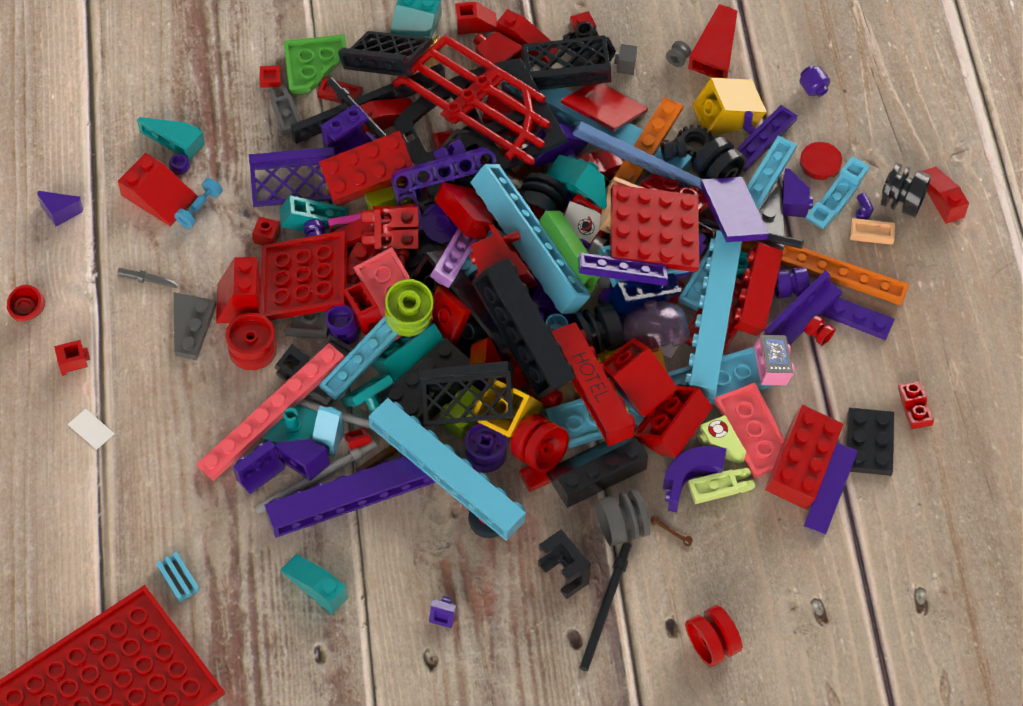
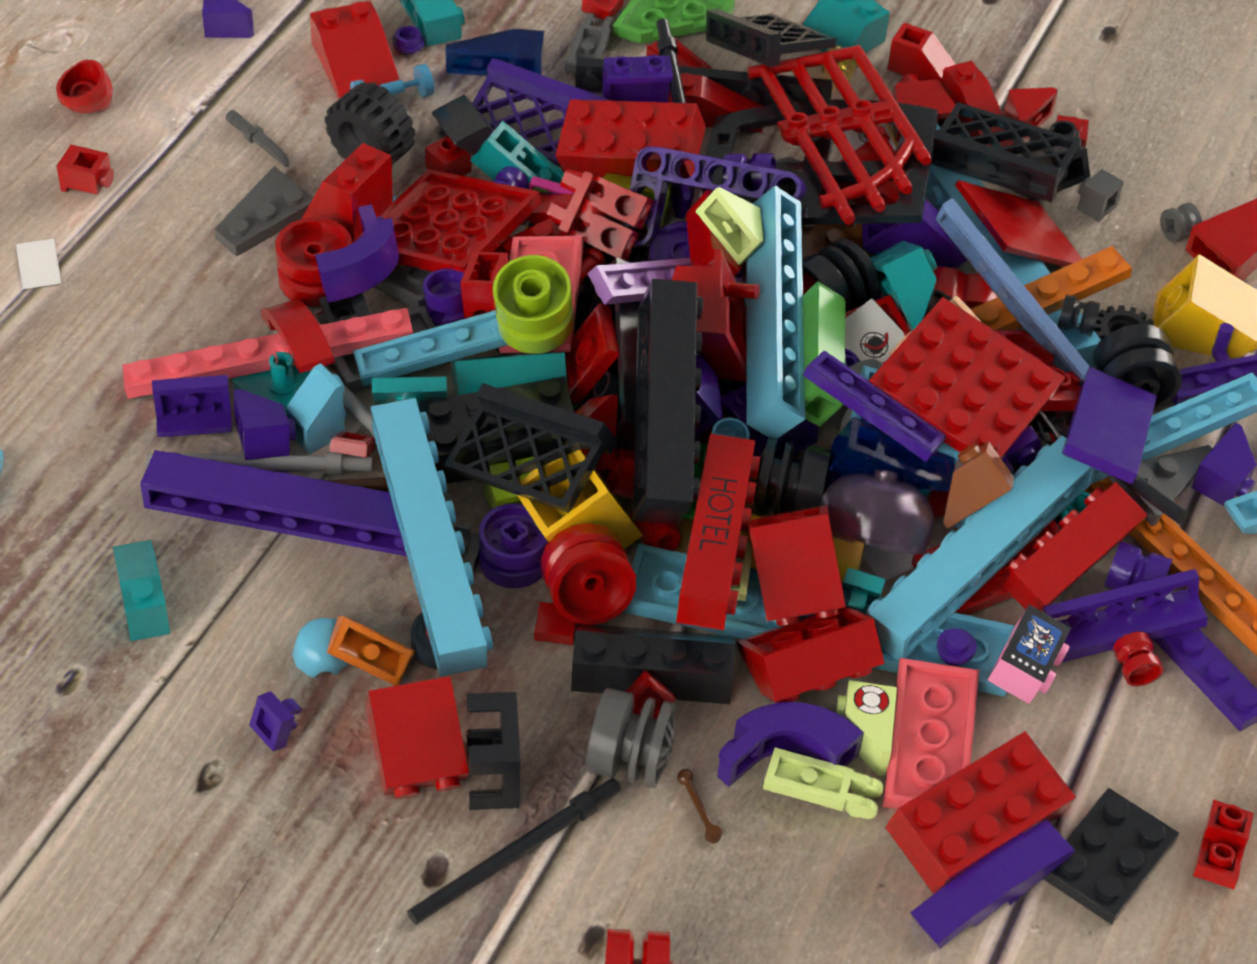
camera: 30 degrees right, 10 degrees down
none -> red slope [260,299,335,373]
none -> medium azure hair [292,618,349,678]
none -> dark purple arch [315,204,399,303]
none -> black tyre [325,82,416,165]
none -> orange slope [326,616,415,686]
none -> red slope [365,676,469,799]
none -> black slope [432,95,492,156]
none -> clear blue slope [446,29,544,76]
none -> red tile [625,670,677,719]
none -> yellowish green slope [695,187,764,265]
none -> teal tile [842,567,886,613]
none -> dark purple plate [936,628,977,666]
none -> dark orange slope [943,441,1014,529]
none -> red slope [1004,87,1058,142]

